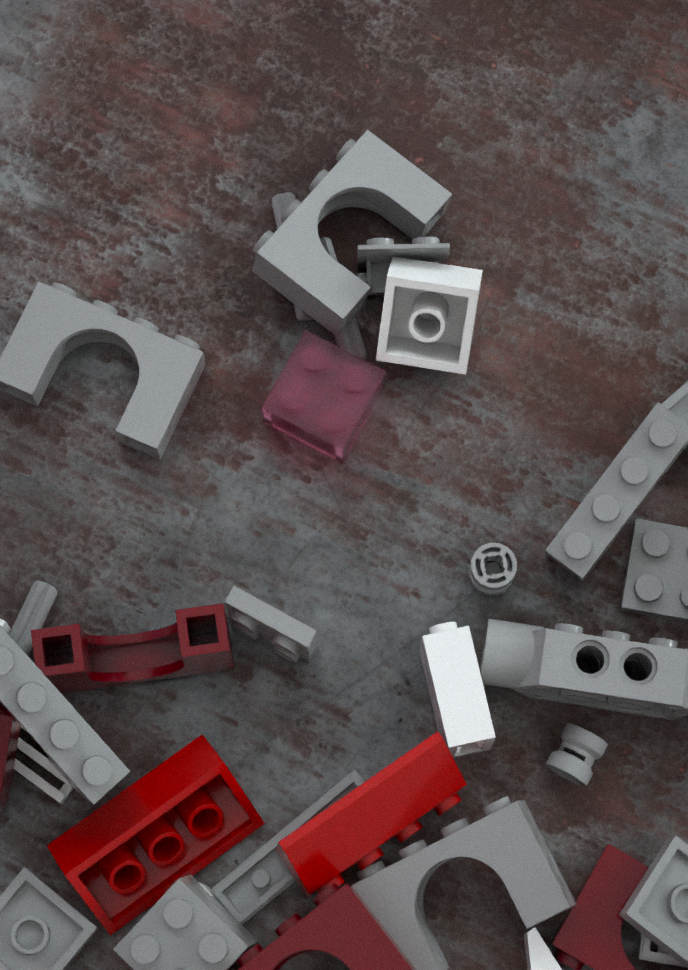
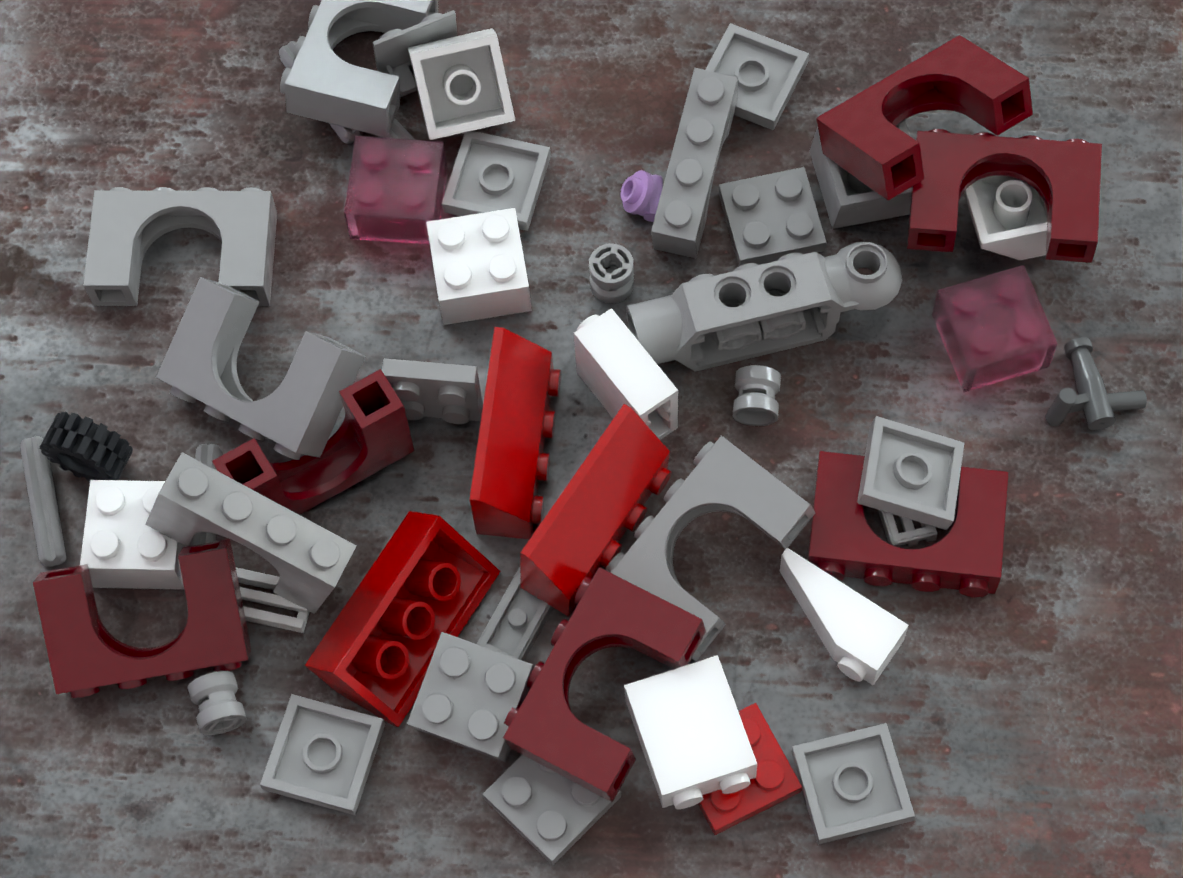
camera: 20 degrees left, 10 degrees down
none -> light grey arch [156,277,365,460]
none -> white brick [426,208,532,325]
none -> light grey plate [442,131,551,231]
none -> red slope [469,327,561,539]
none -> lavender plate [620,170,663,222]

